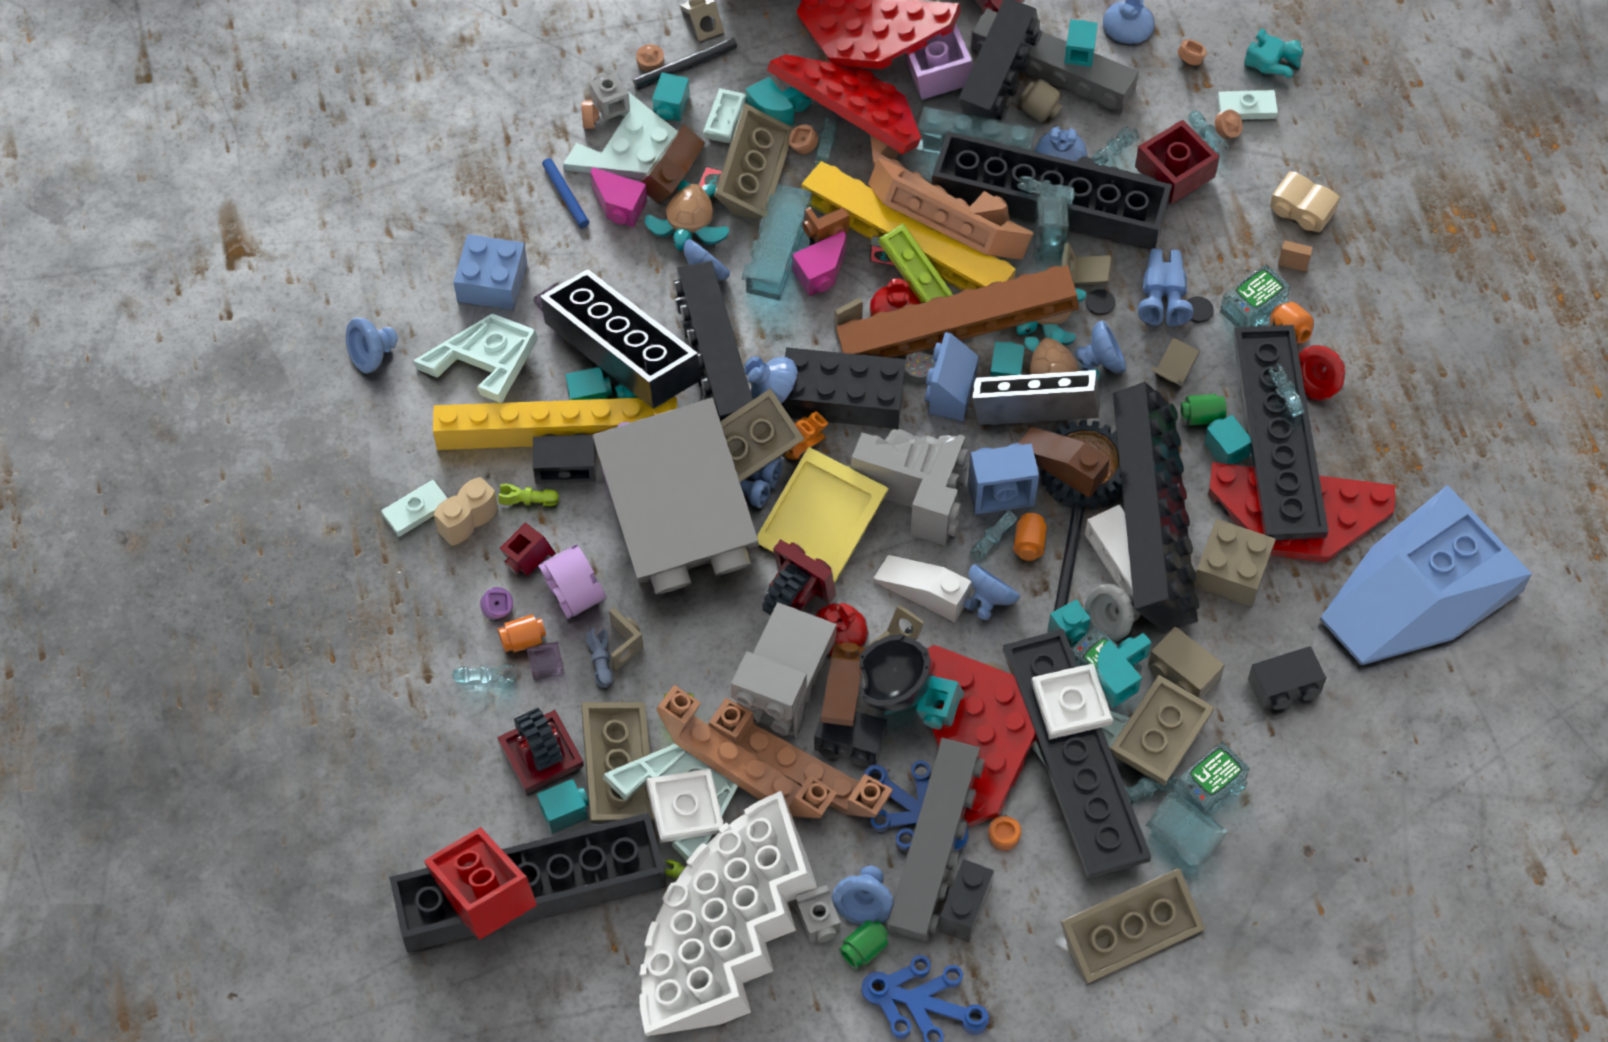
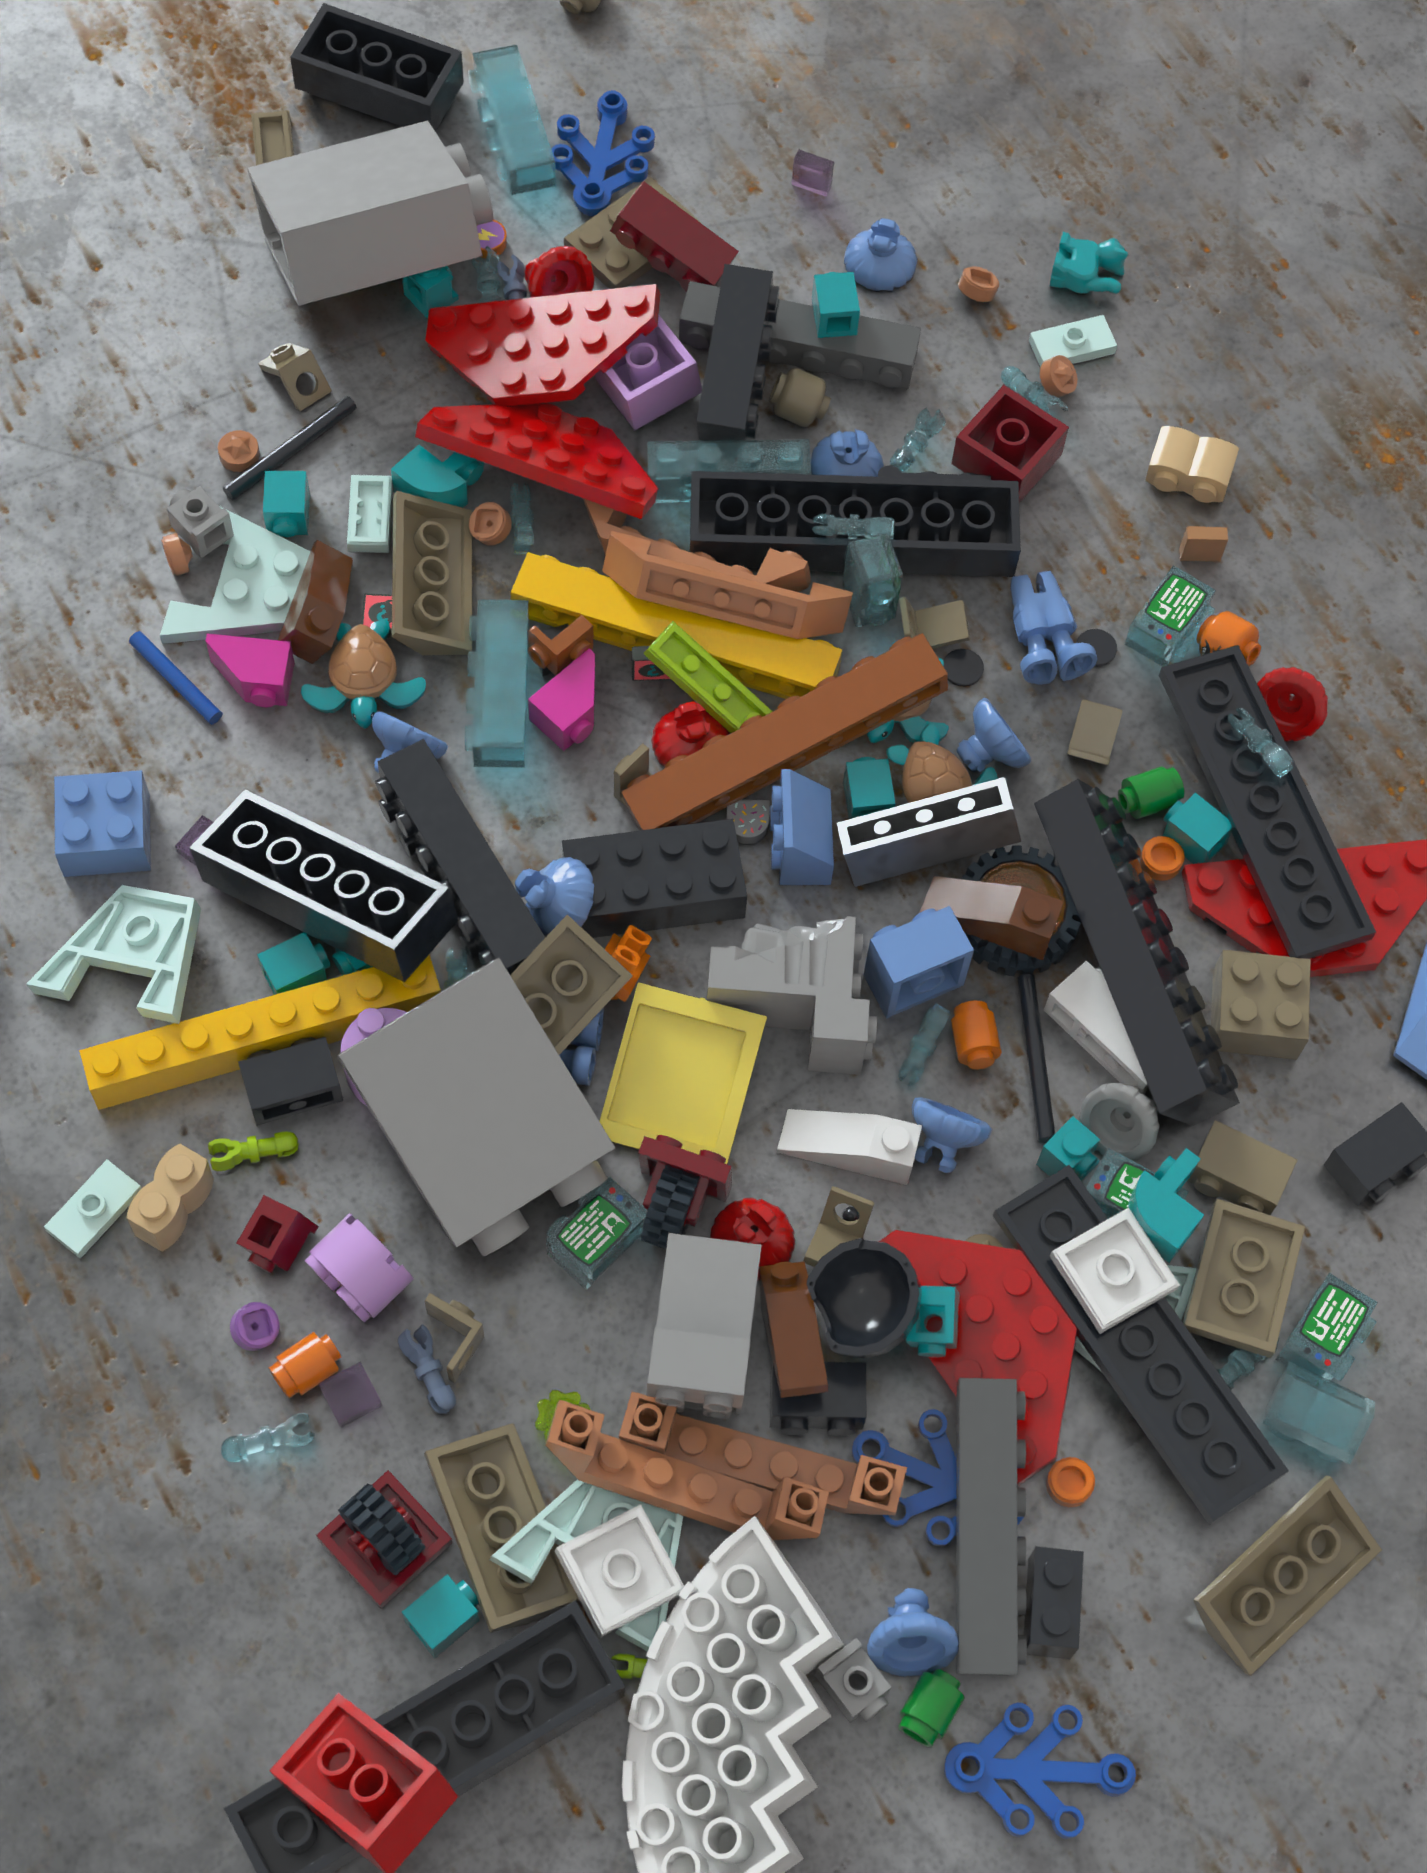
camera: 20 degrees left, 5 degrees up
none -> brick [546,1177,647,1290]
none -> orange tile [1140,836,1184,881]

